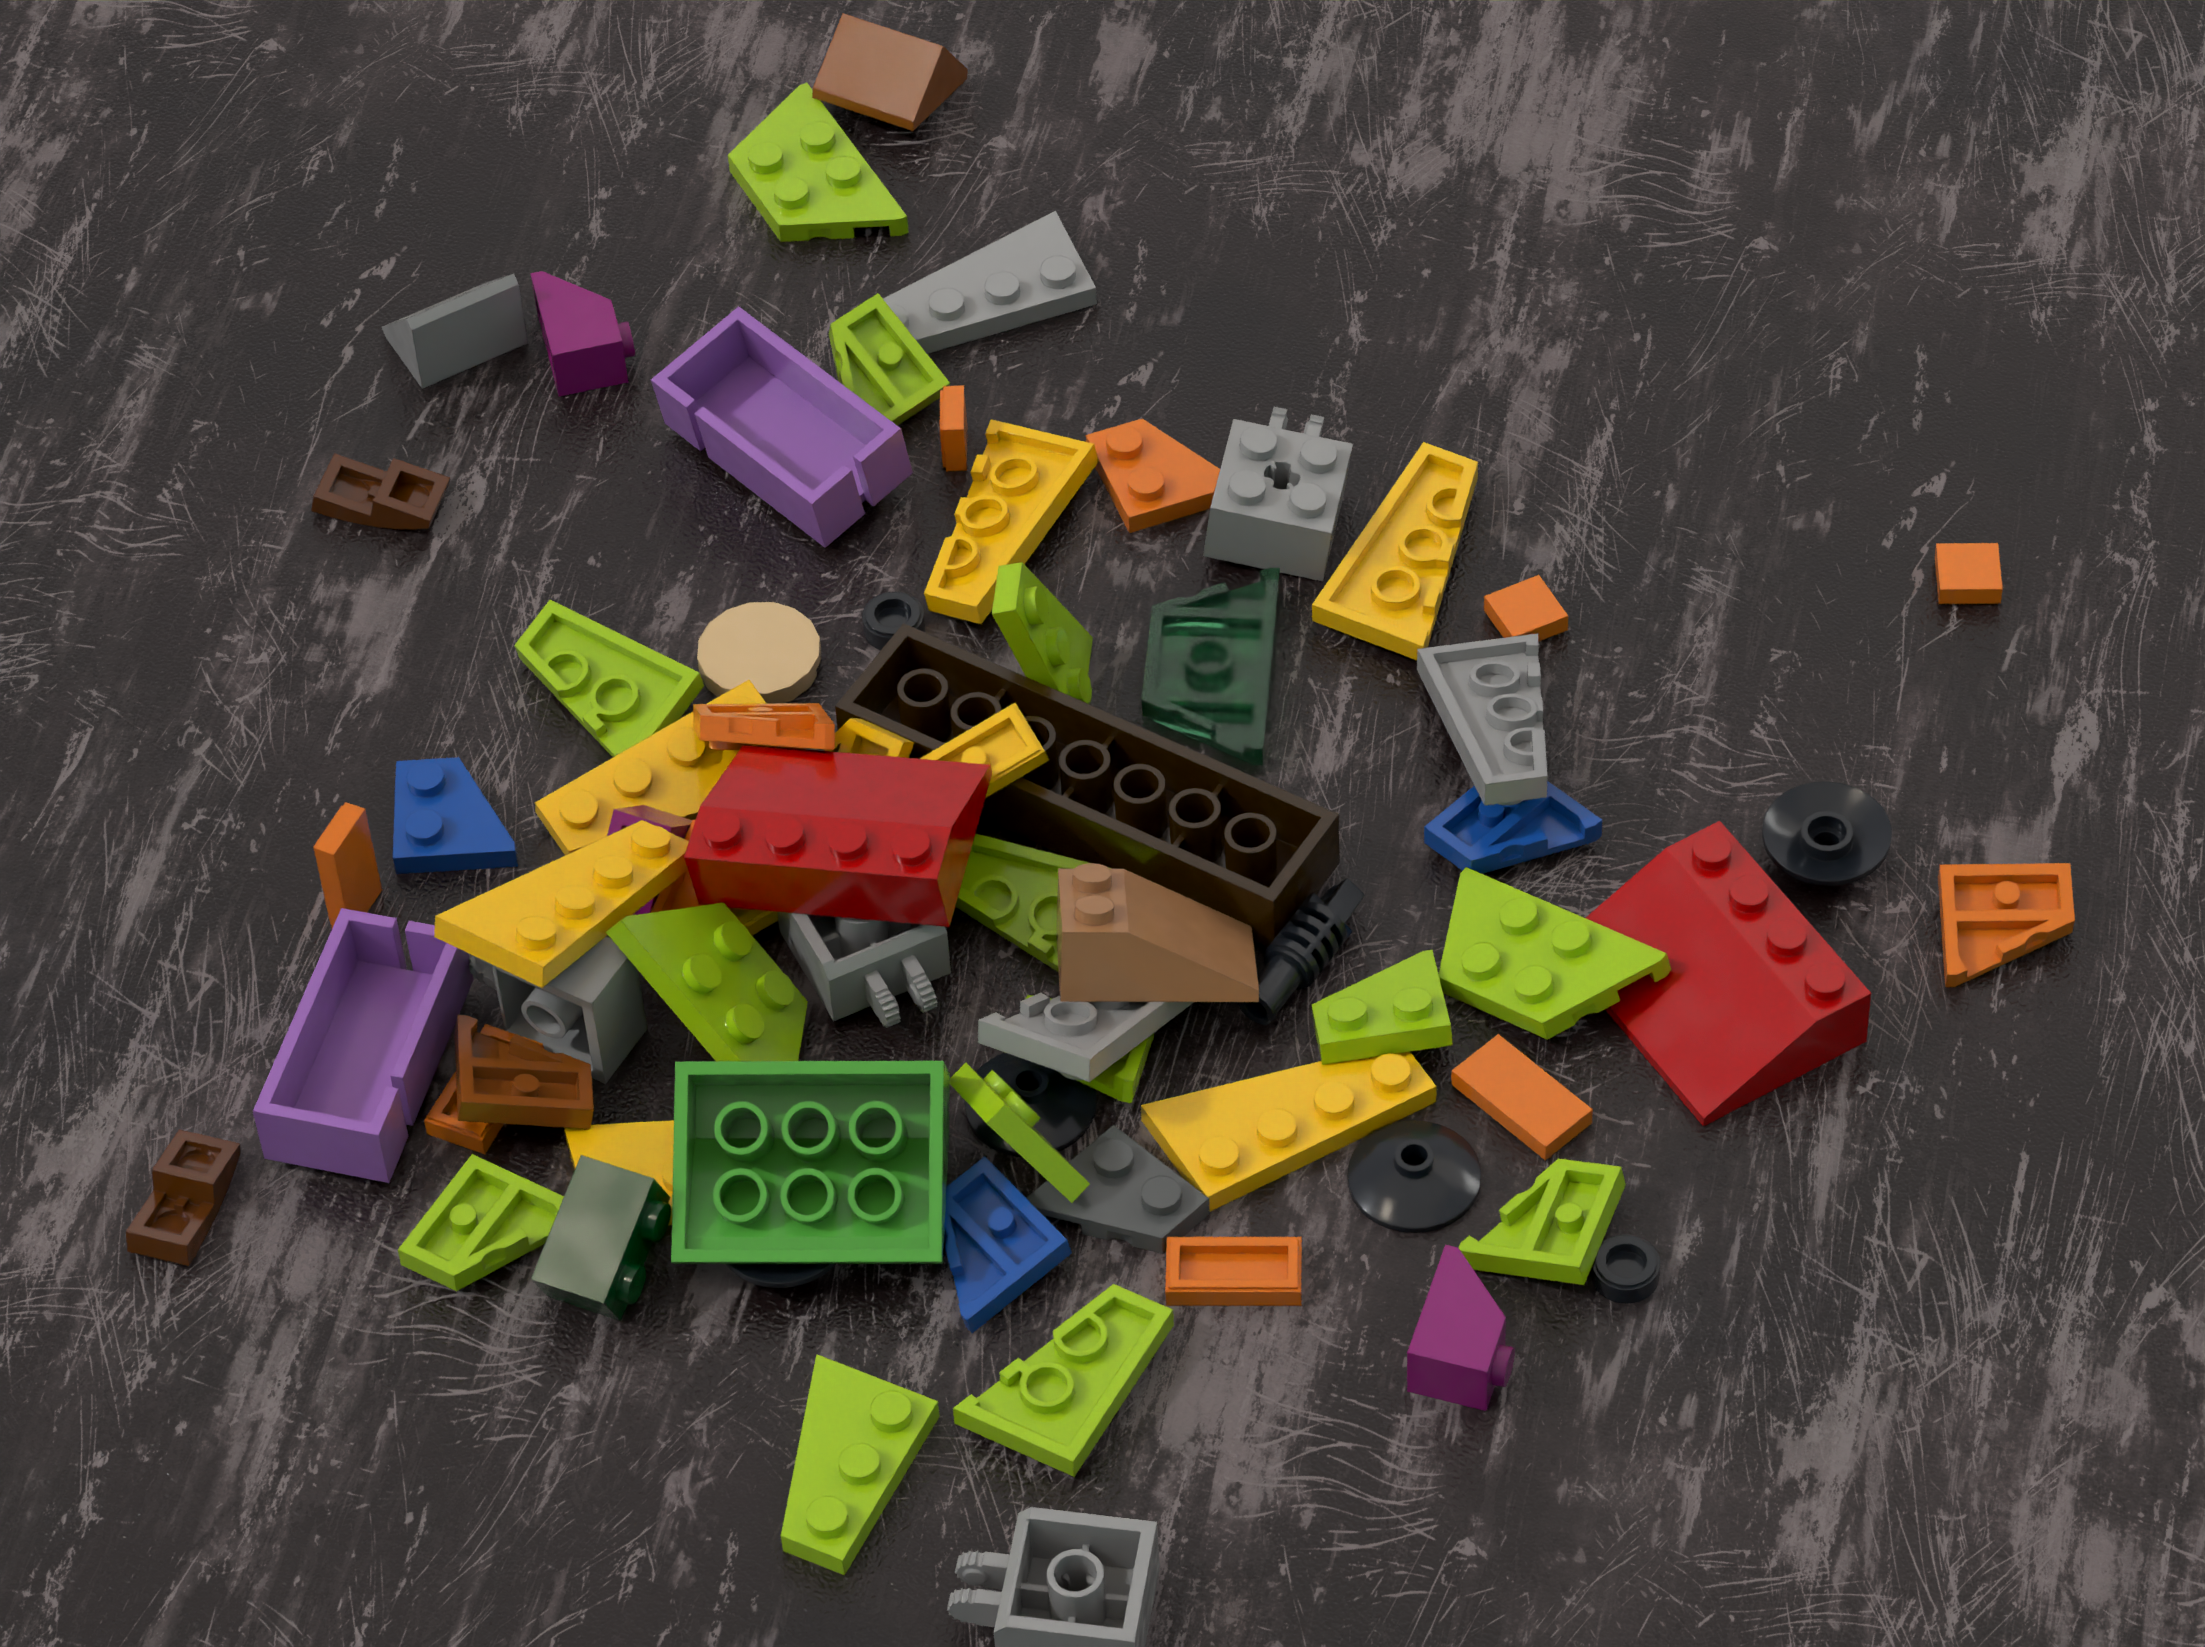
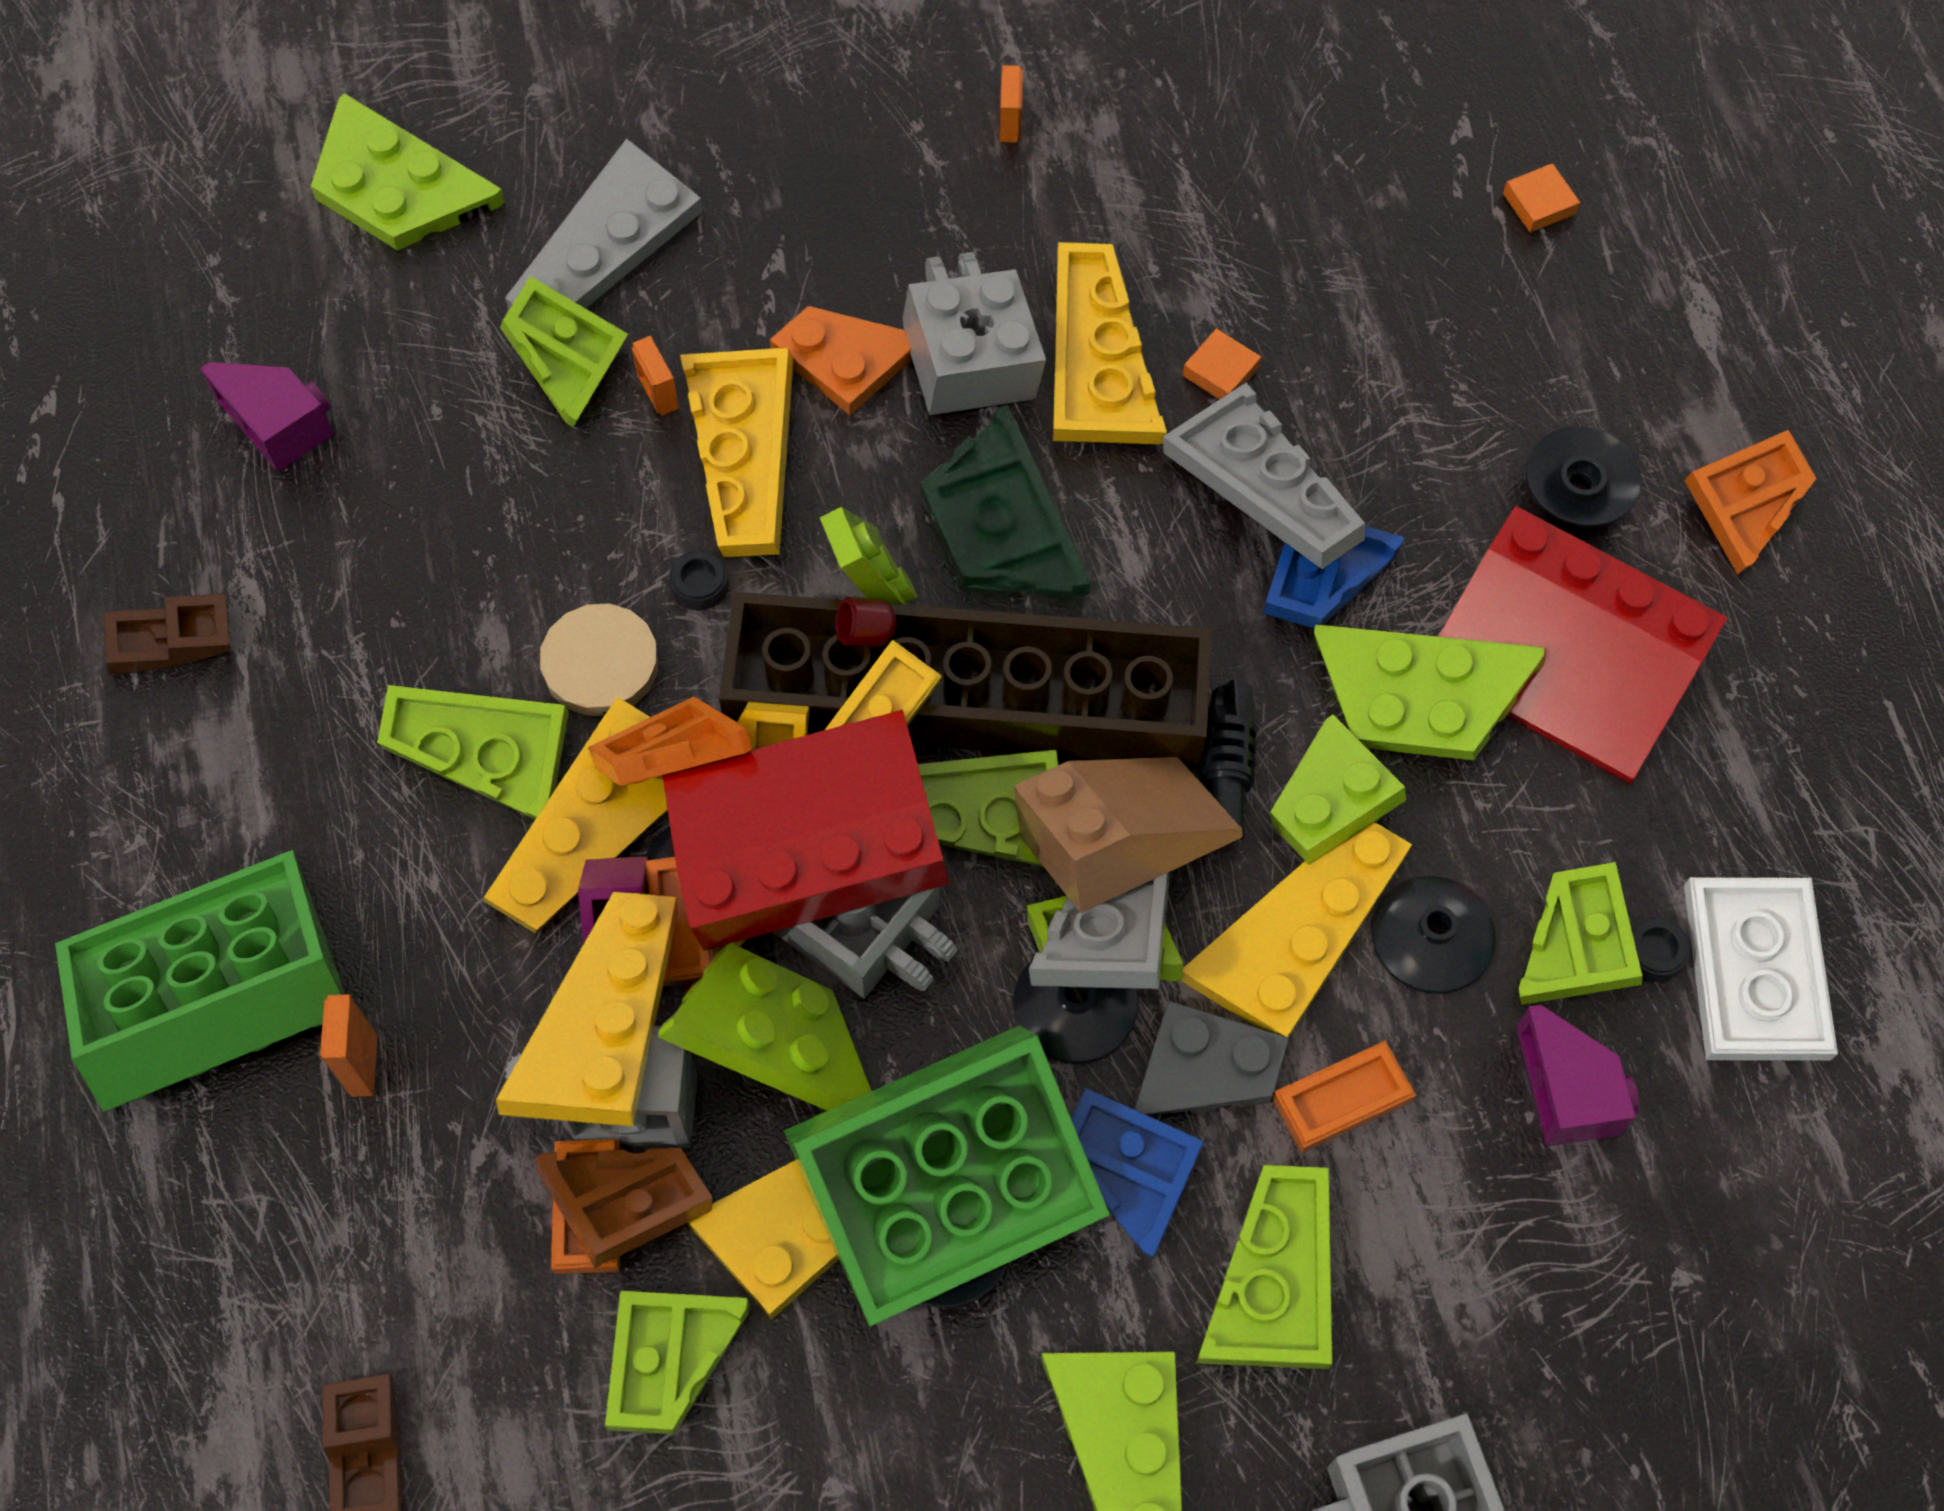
camera: 30 degrees left, 15 degrees up
medium lavender piece [253,908,474,1183] -> none
light grey slope [382,274,528,389] -> none
blue wing [393,757,518,874] -> none
brick [531,1155,671,1321] -> none
medium lavender piece [651,306,913,548] -> none
slope [812,13,968,131] -> none
lime wing [950,1062,1090,1203] -> none
orange tile [1451,1034,1593,1161] -> none
none -> bright green slope [55,850,345,1112]
none -> dark red piece [835,597,897,647]
none -> orange tile [1000,65,1023,143]
none -> white tile [1684,878,1838,1061]

